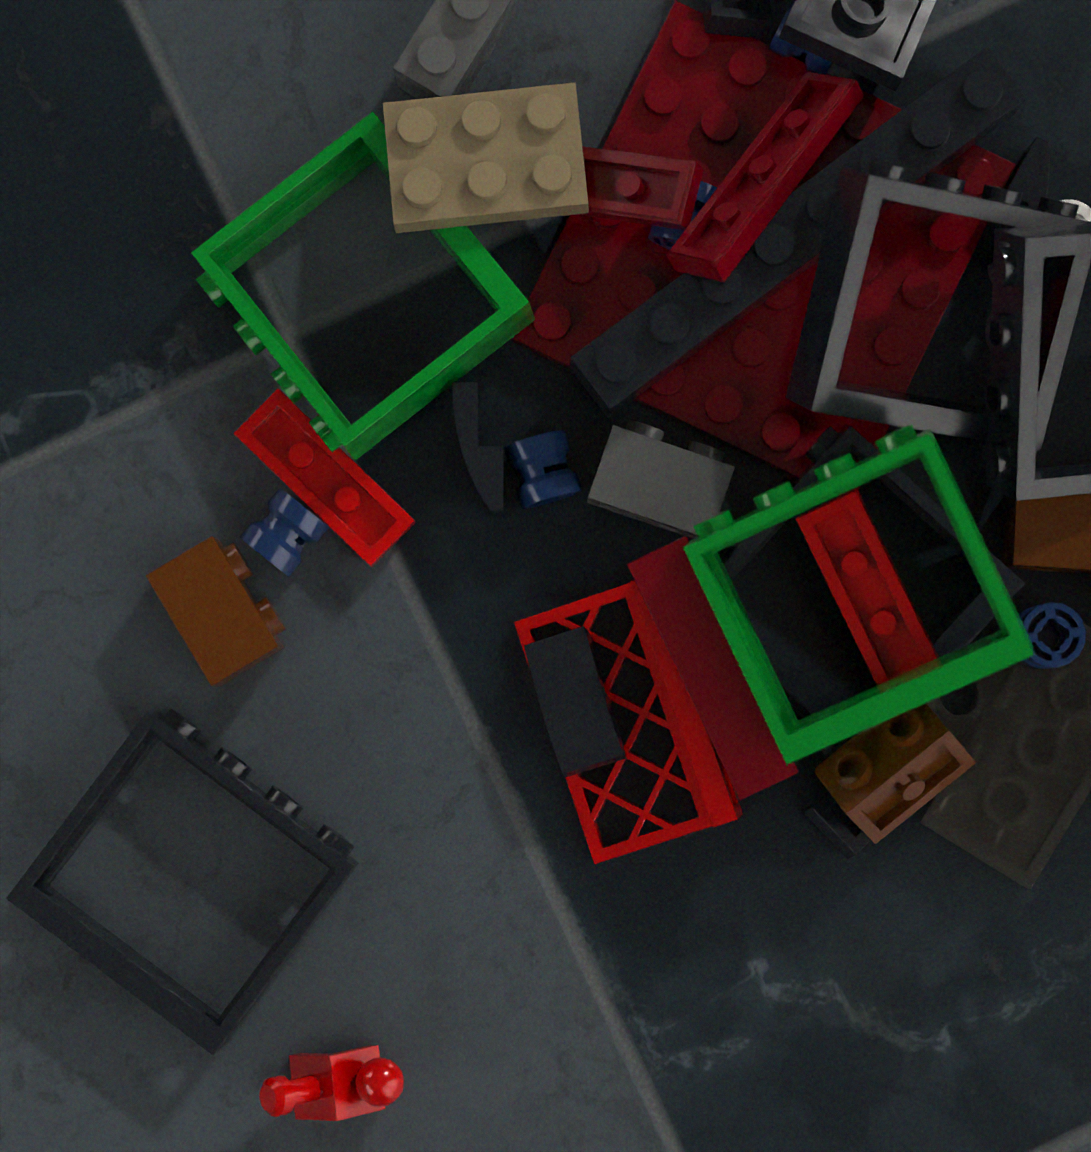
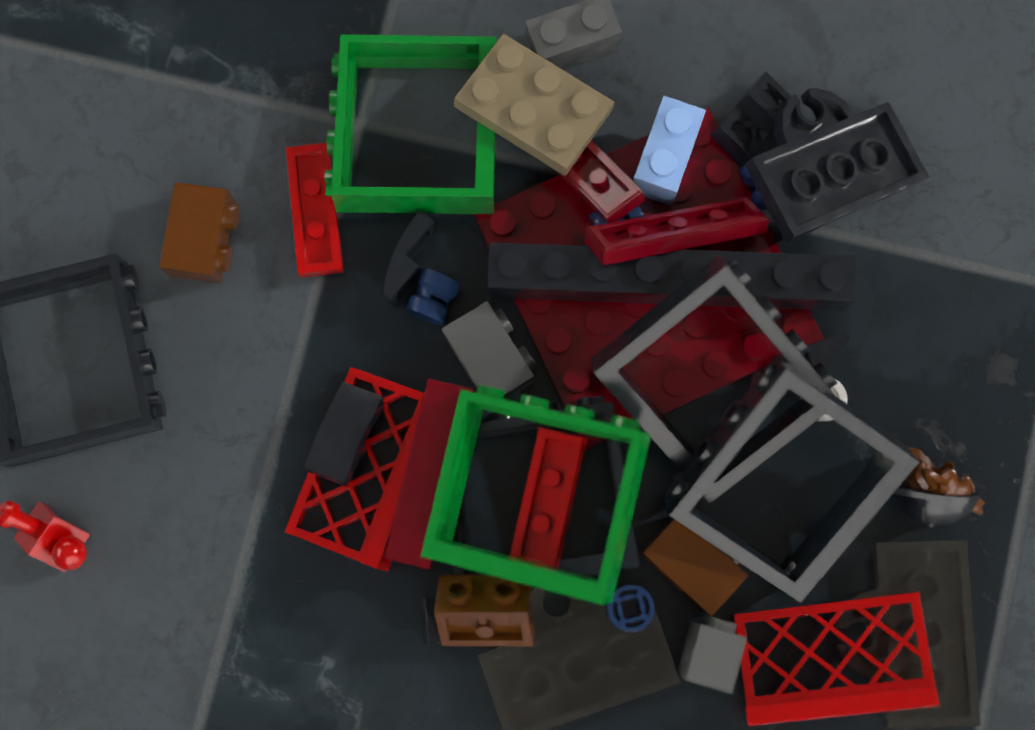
camera: 45 degrees right, 5 degrees down
dark blue wheel [240,488,329,577] -> none
none -> light blue brick [633,96,706,206]

